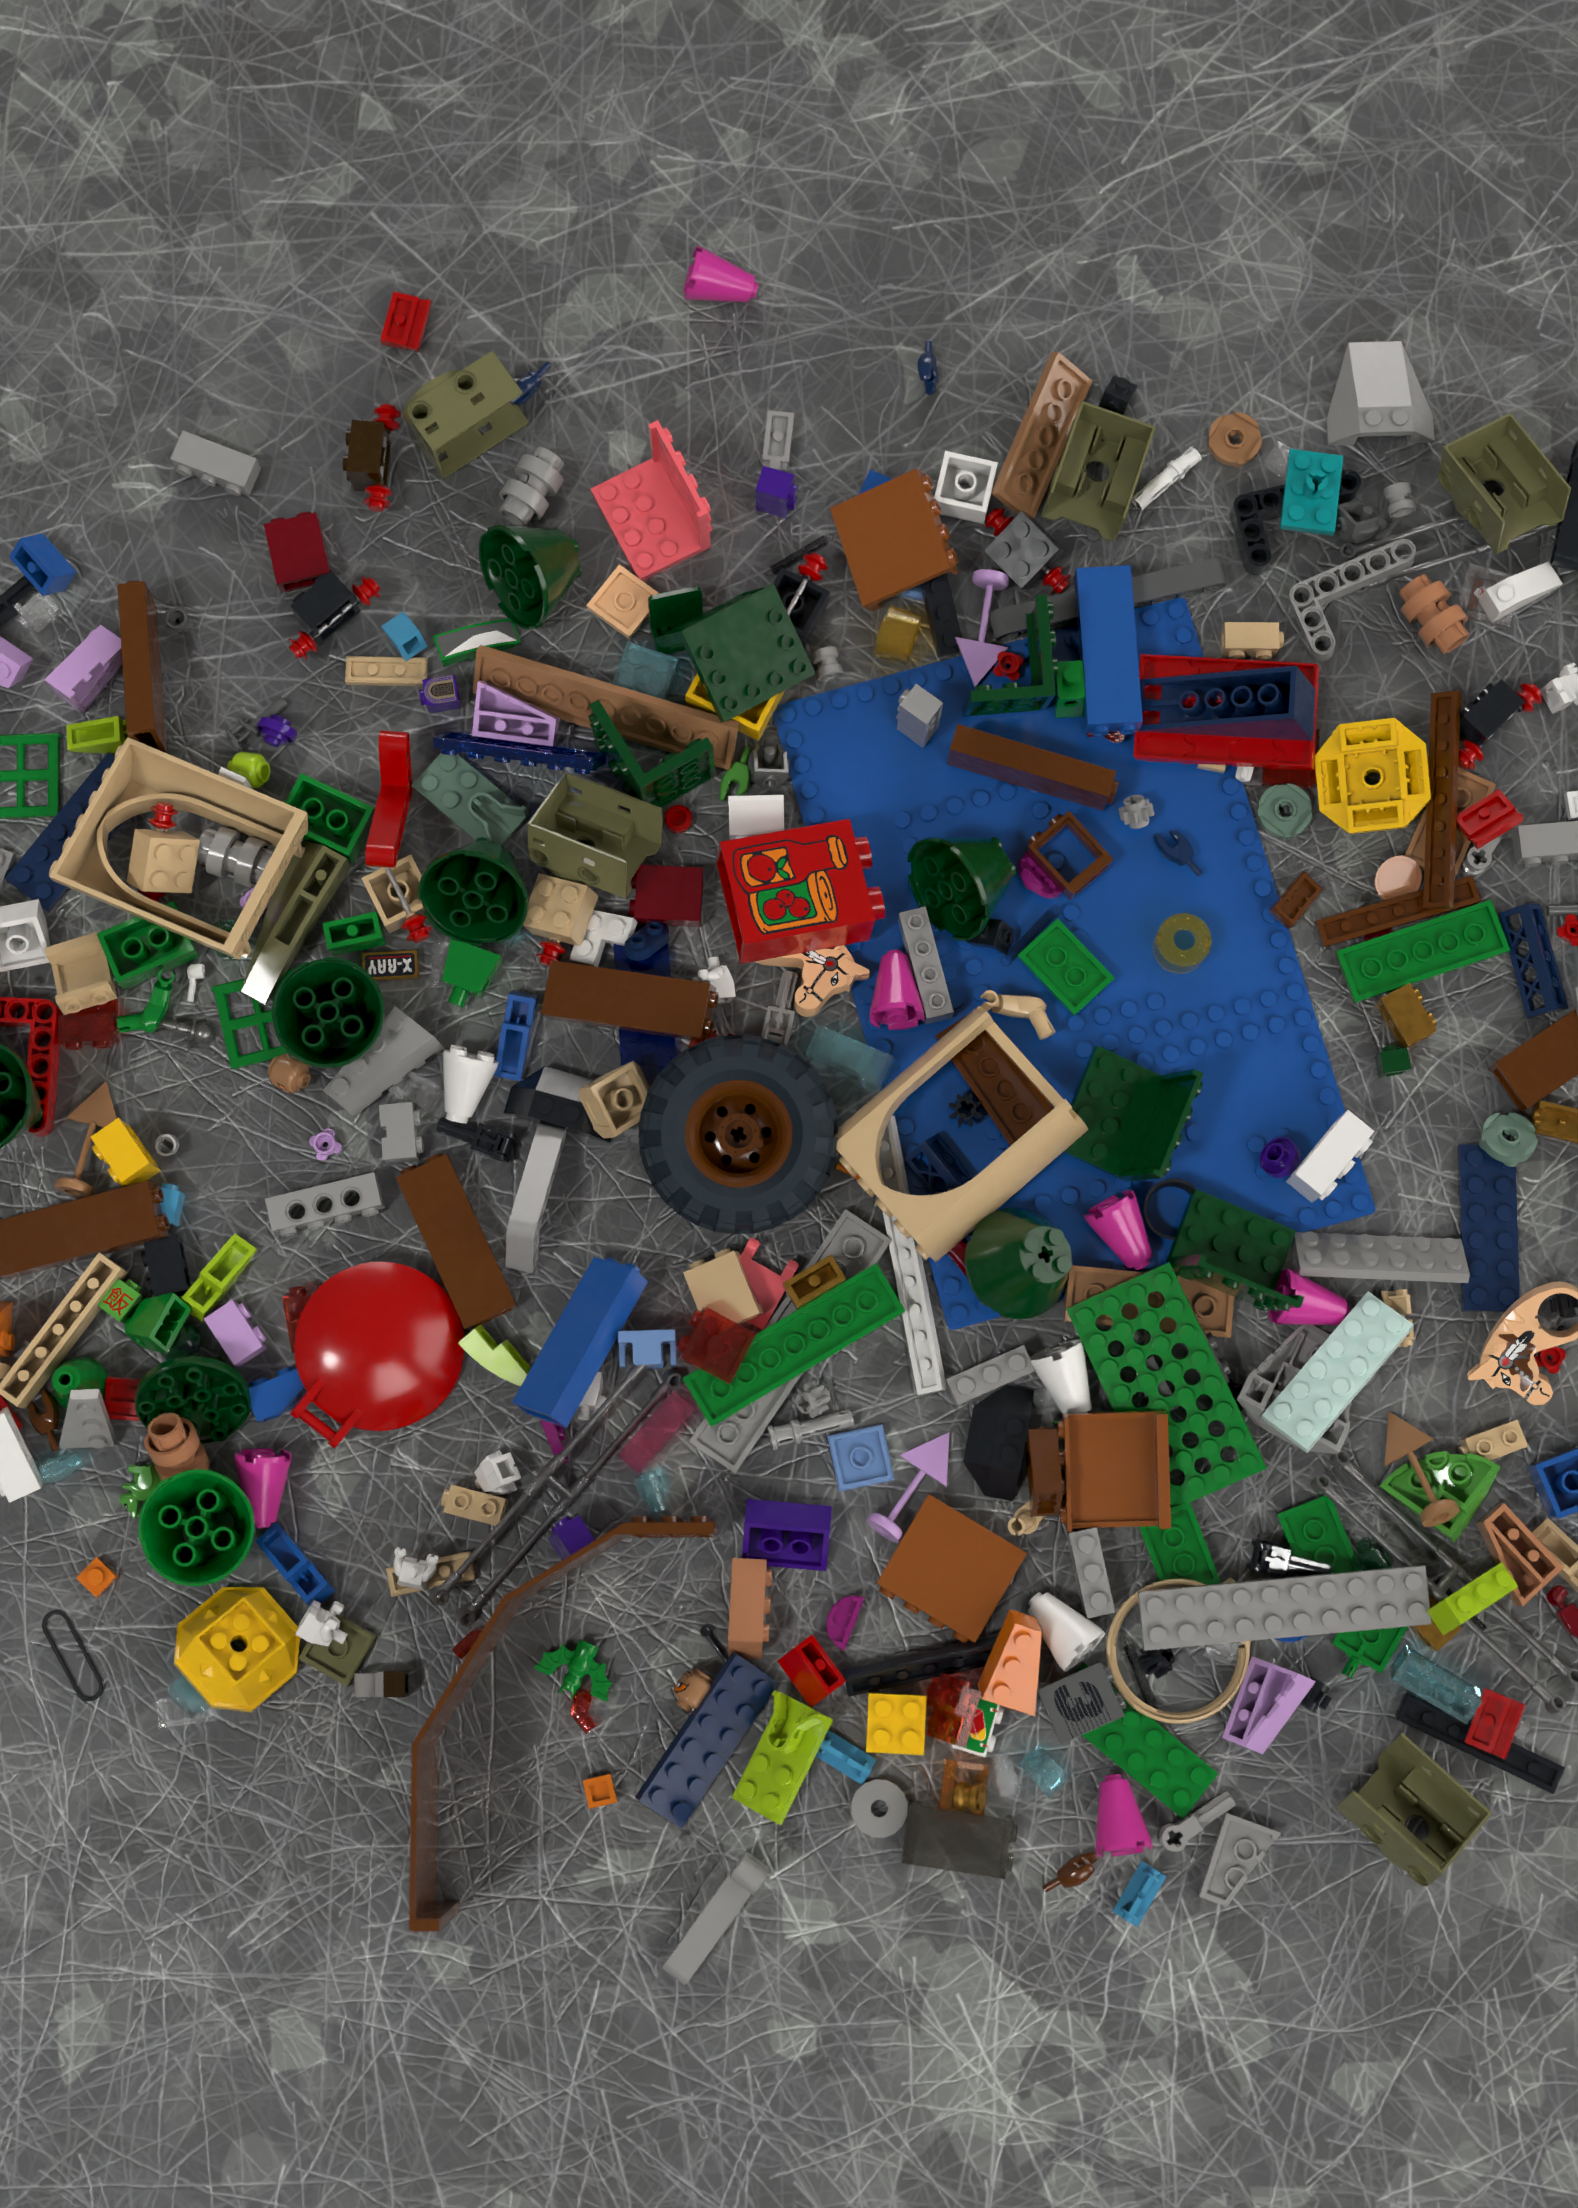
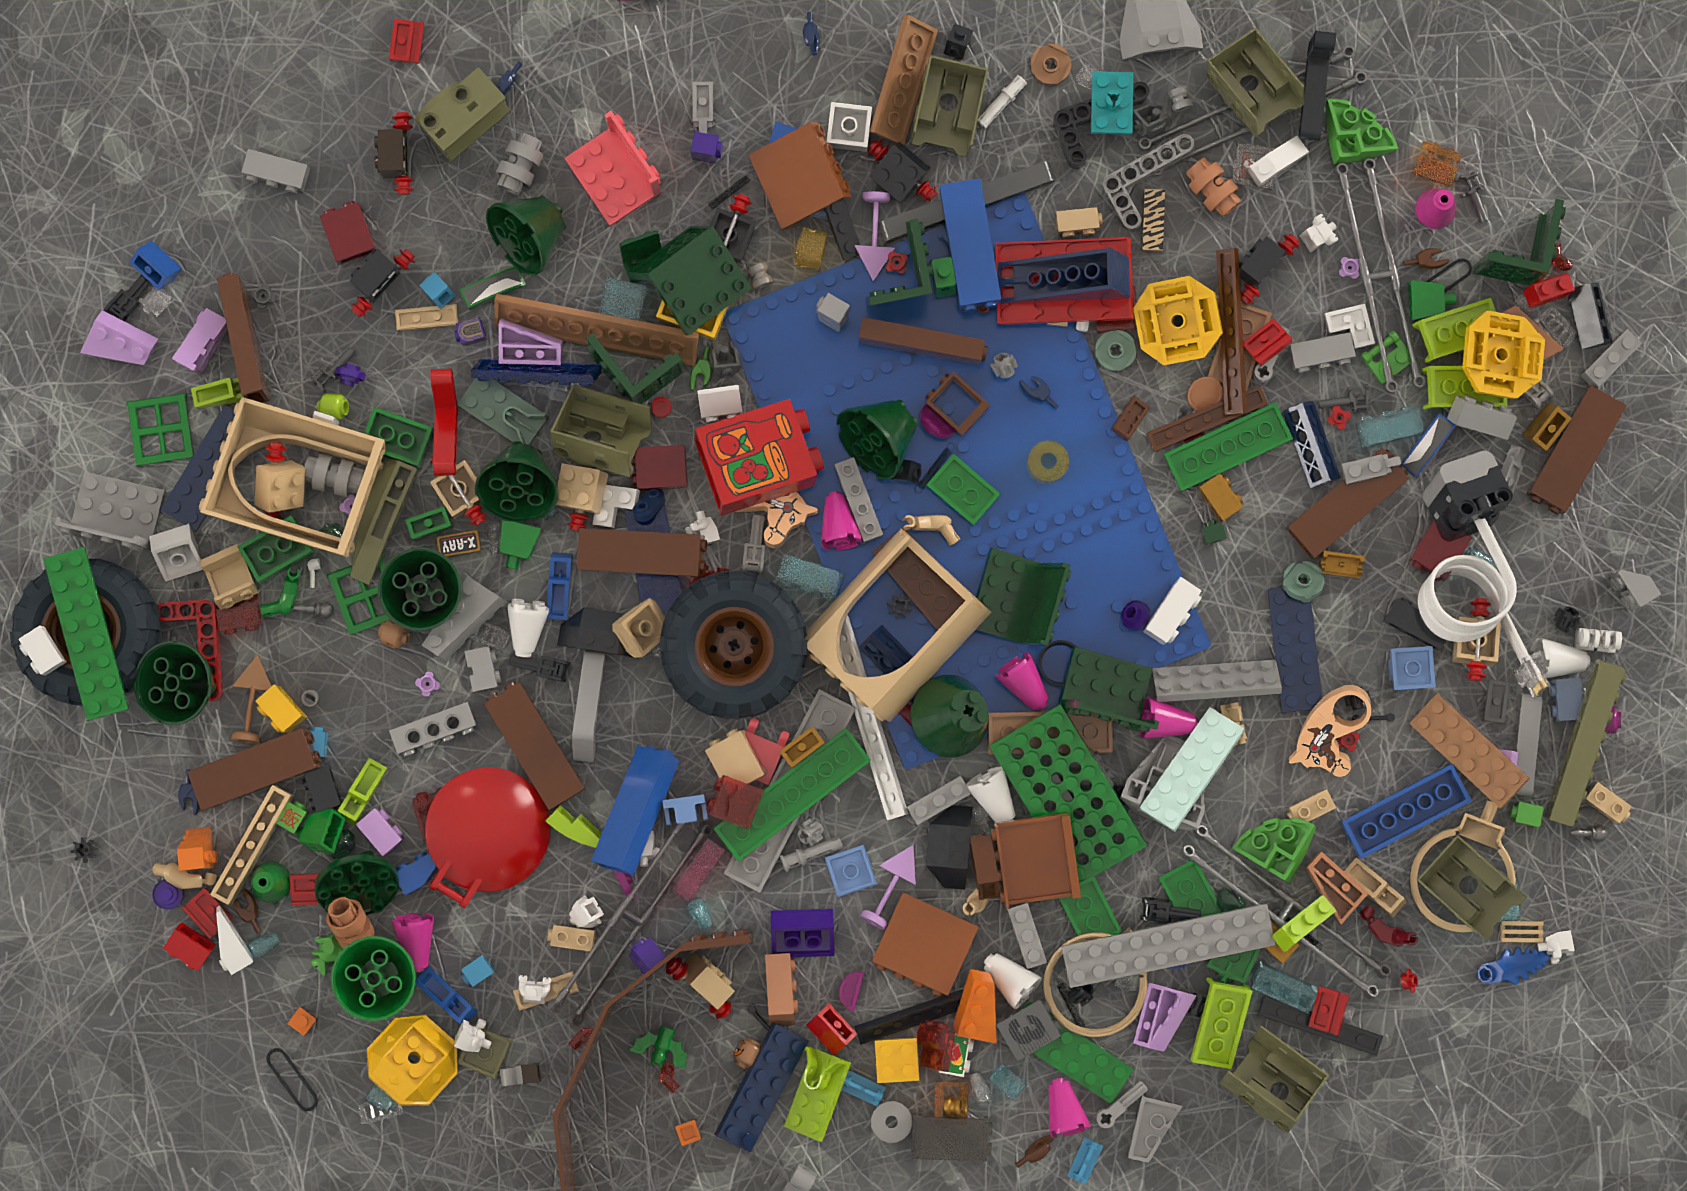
camera: 10 degrees left, 5 degrees up
light grey wing [59,1389,116,1449] -> none
light nougat plate [586,564,658,640] -> none
medium nougat piece [1384,1412,1460,1527] -> none
none -> dark azure brick [461,955,495,987]
none -> tan brick [666,952,735,1019]
none -> tile [1142,189,1165,252]
none -> lime plate [1190,977,1253,1069]

